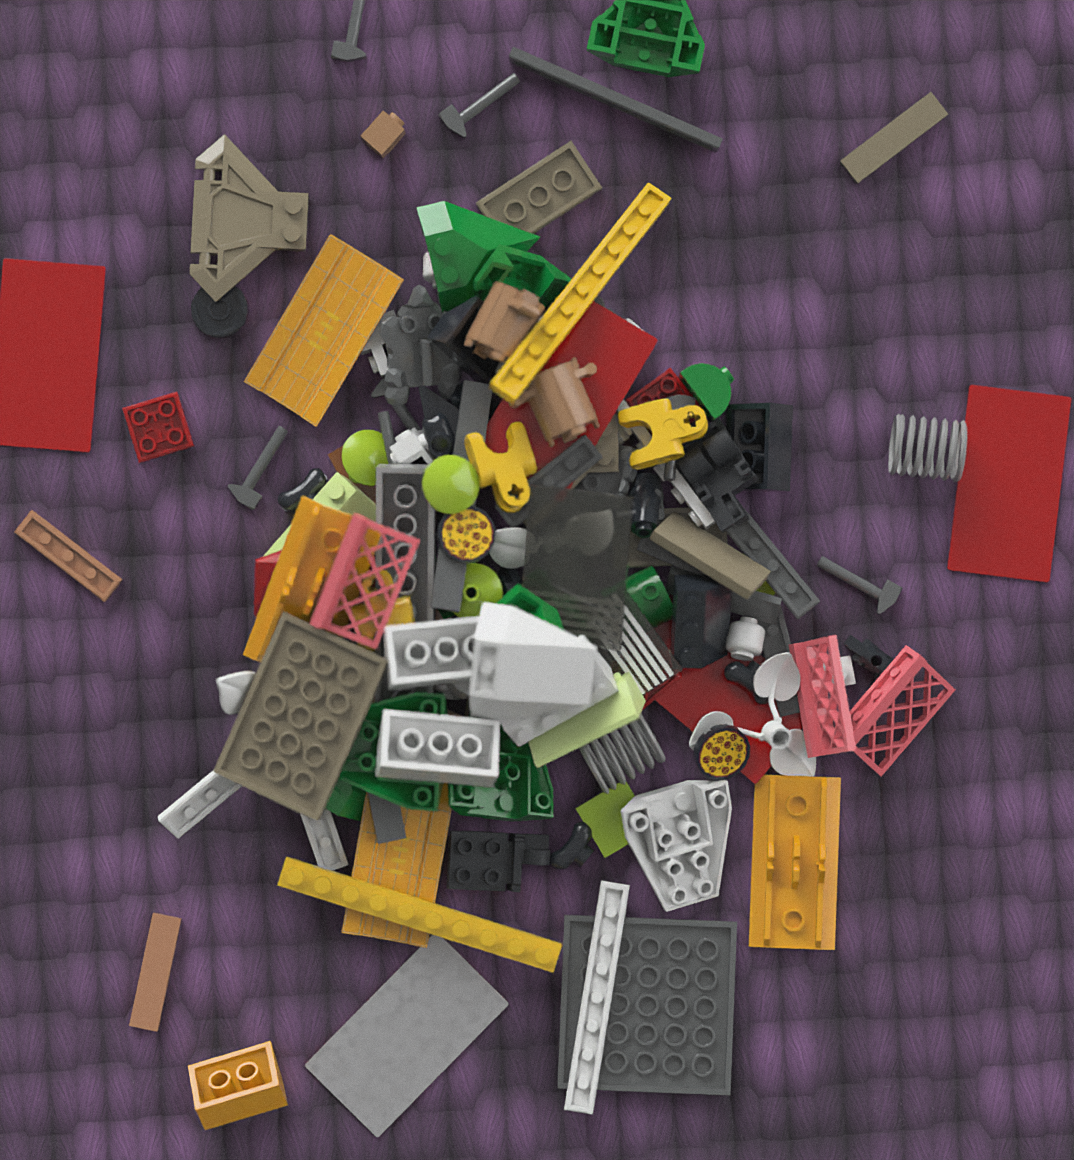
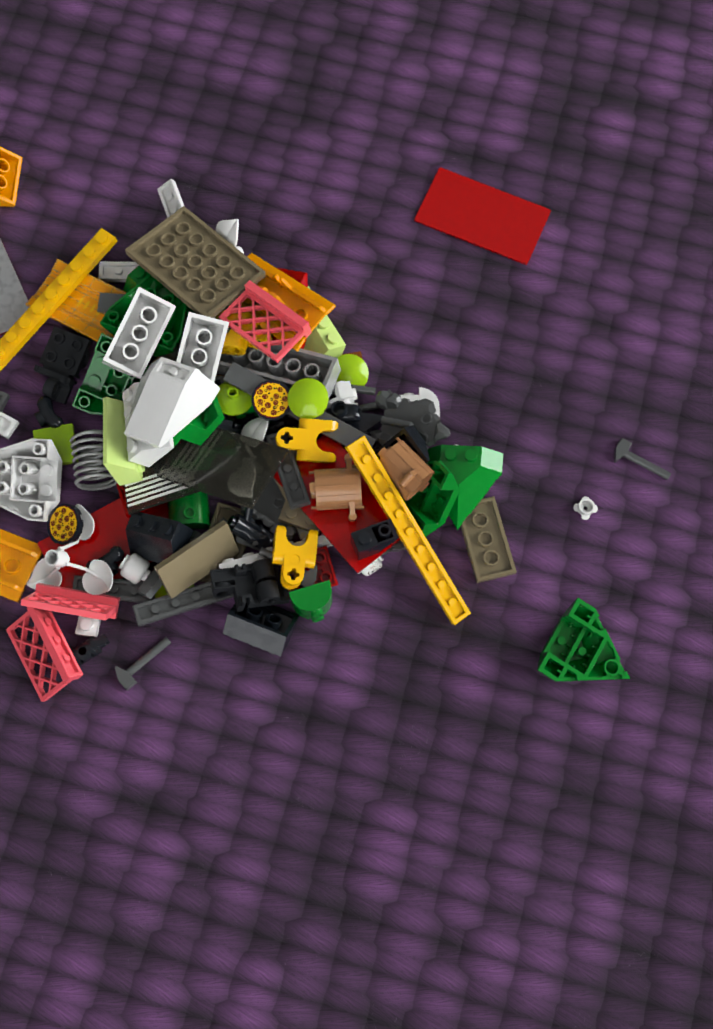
camera: 110 degrees right, 15 degrees down
nougat tile [14,510,123,602] -> none
red tile [122,391,195,463] -> none
nougat tile [129,912,182,1032] -> none
dark tan plate [190,134,309,302] -> none
black tile [191,286,248,338] -> none
dark grey piece [228,426,288,510] -> none
light orange hinge [244,235,404,427] -> none
black piece [277,468,328,513] -> none
medium nougat brick [360,111,406,159] -> none
dark grey piece [438,73,520,138] -> none
dark grey tile [509,47,723,153] -> none
dark tan tile [840,92,948,184] -> none
light grey piece [888,414,967,482] -> none
red piece [947,385,1071,582] -> none
none -> black slope [351,519,399,560]
none -> white plate [573,496,598,520]

